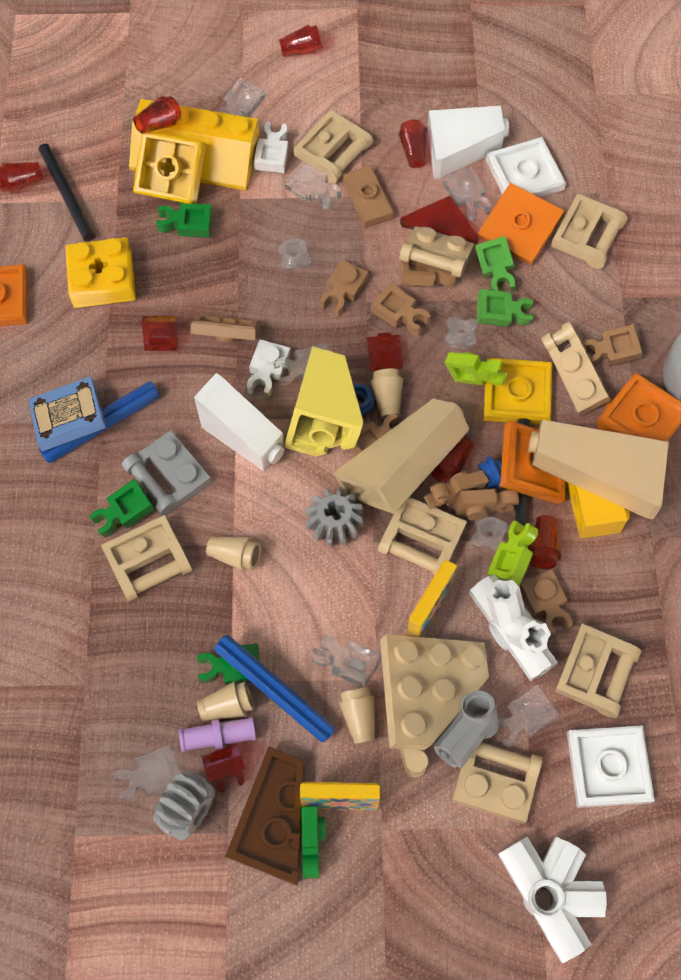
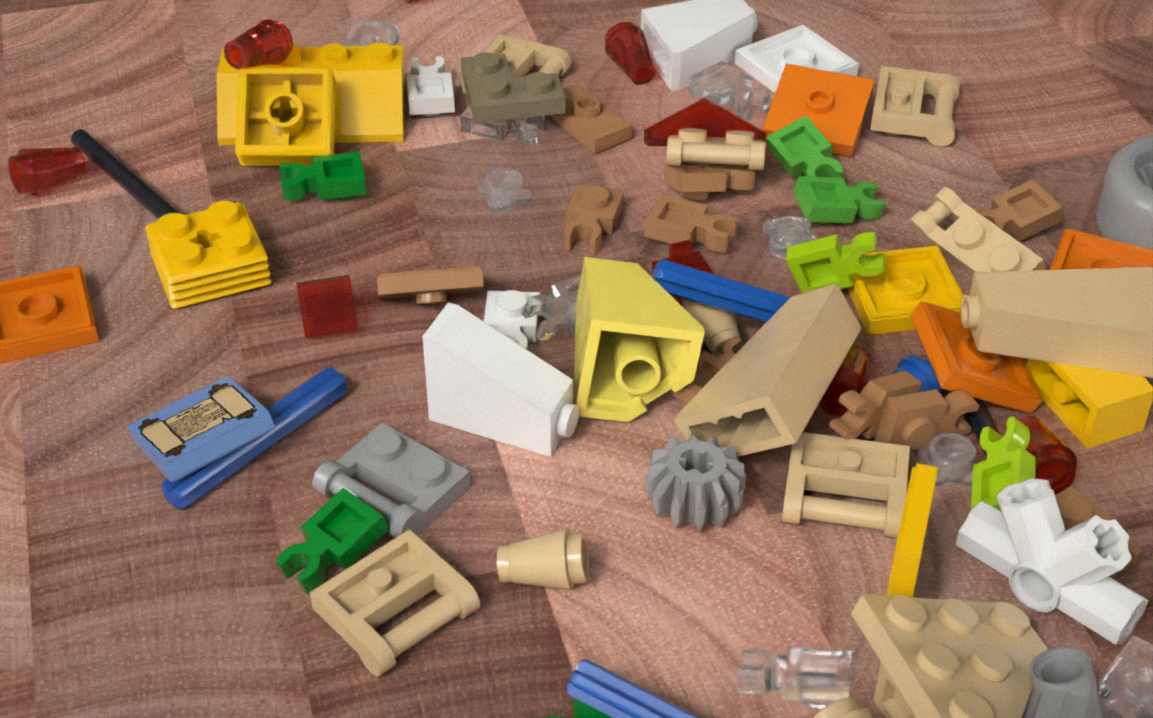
camera: 15 degrees left, 25 degrees down
none -> dark tan plate [460,52,566,123]
none -> blue axle [652,259,791,323]

